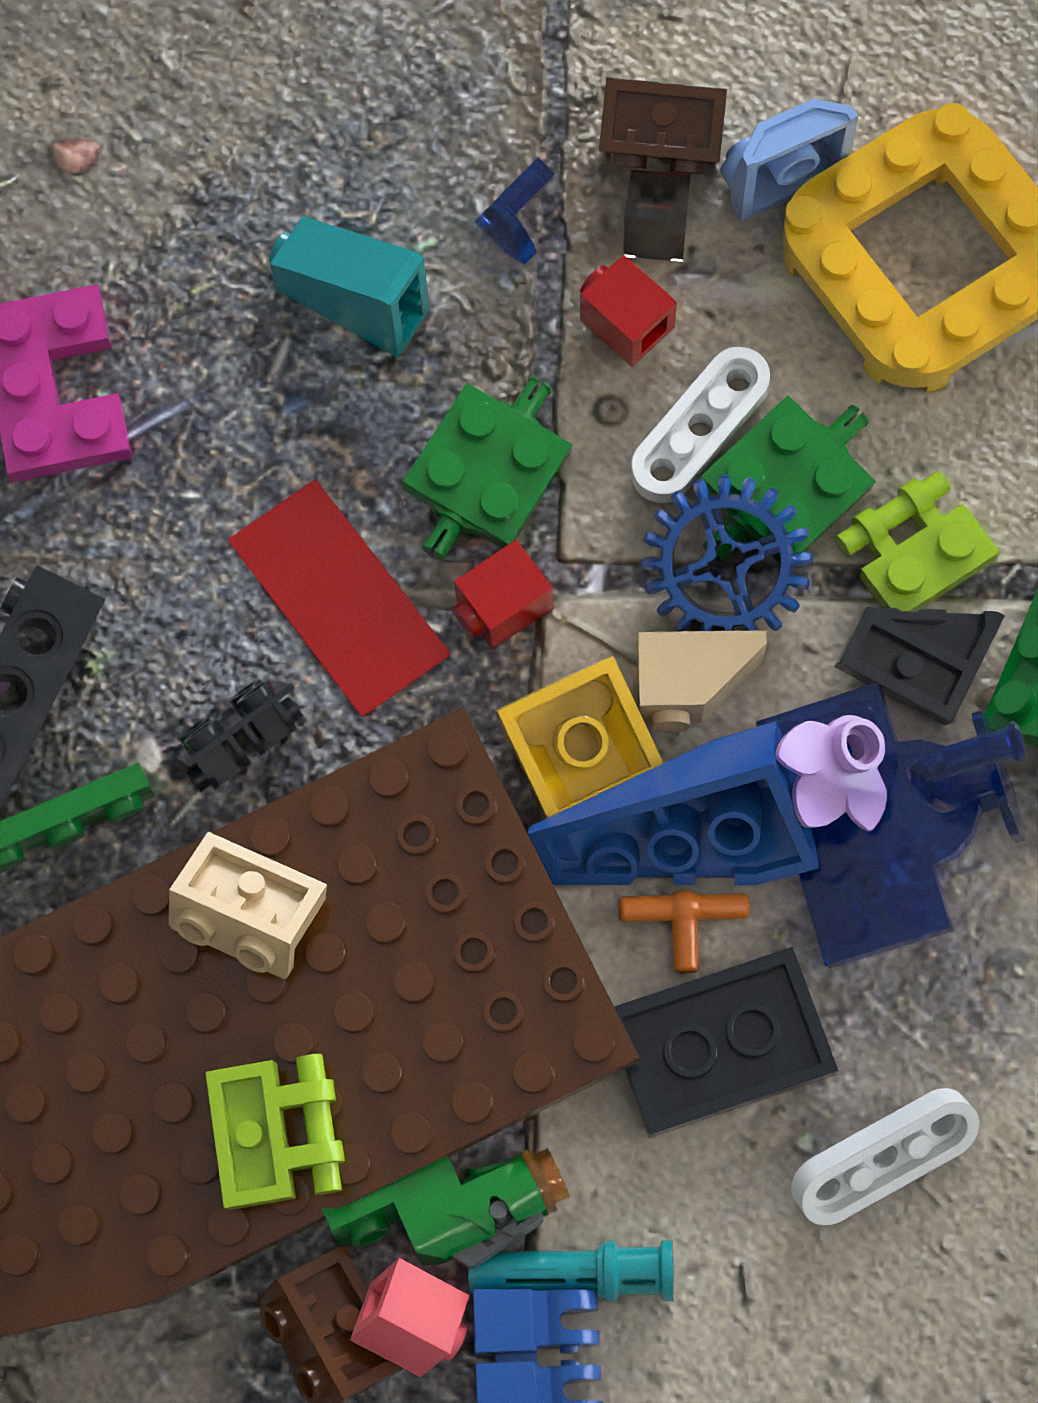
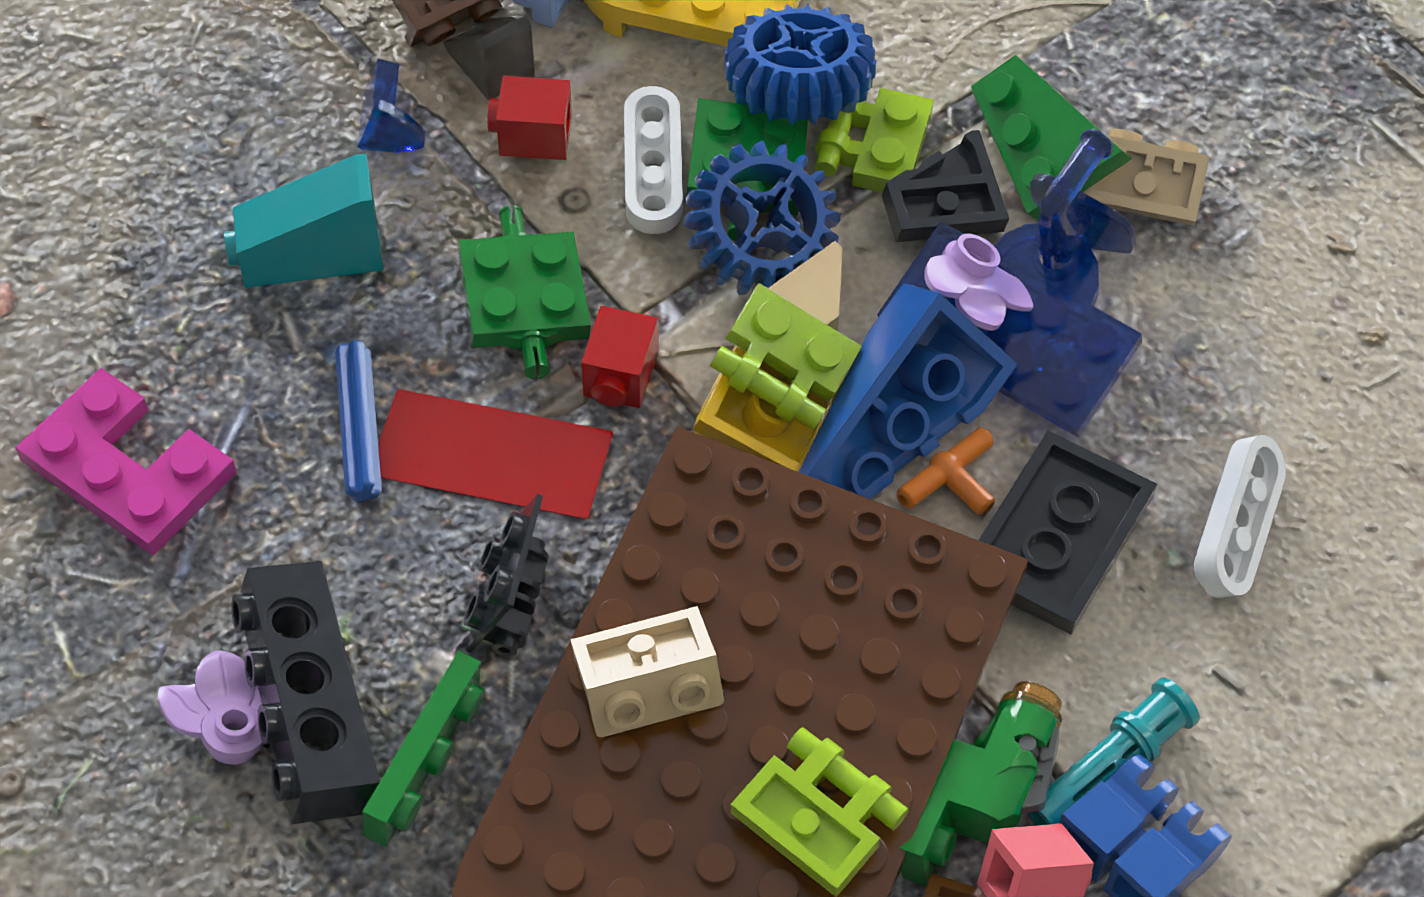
camera: 45 degrees left, 15 degrees down
none -> blue axle [335,340,382,502]
none -> lime plate [709,283,862,430]
none -> blue gear [725,4,876,125]

